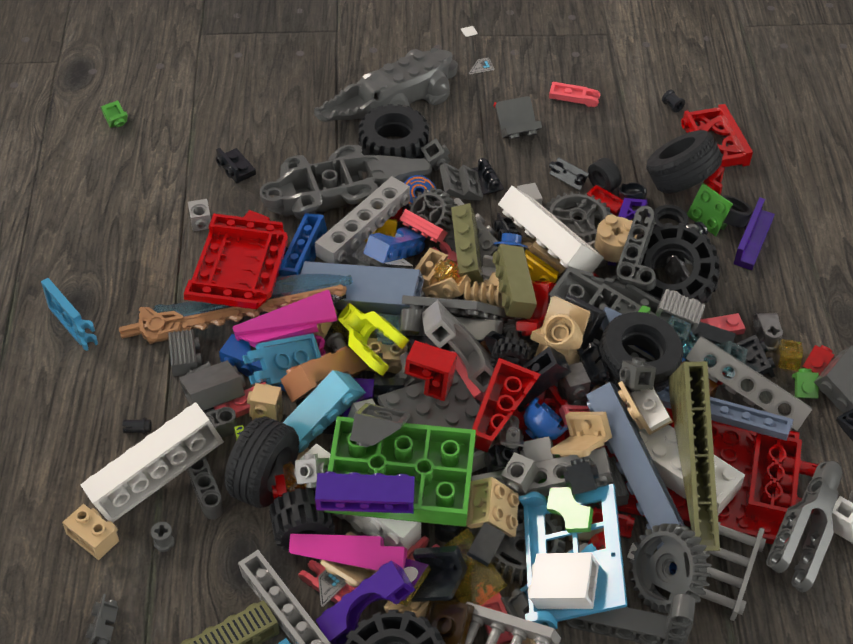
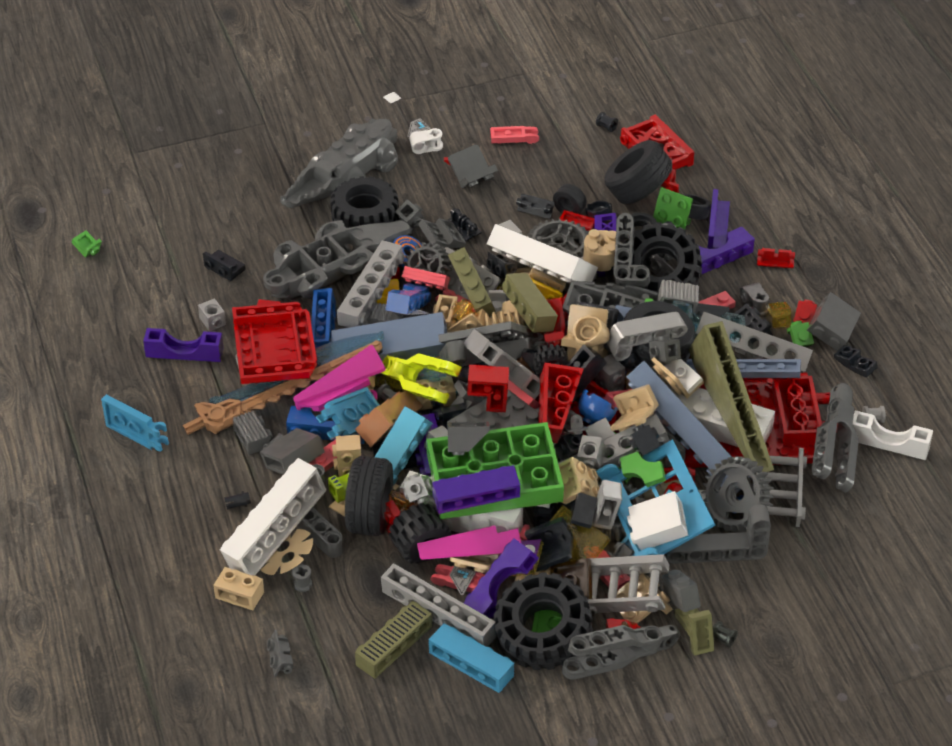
camera: 15 degrees left, 5 degrees down
blue piece [493,233,529,250] -> none
none -> dark purple arch [143,328,224,362]
none -> tan piece [261,529,313,575]
none -> white piece [409,128,443,154]
none -> light grey brick [592,480,622,530]
none -> light grey beam [607,312,688,361]
none -> dark purple arch [699,227,755,274]
none -> red hinge [757,248,795,268]

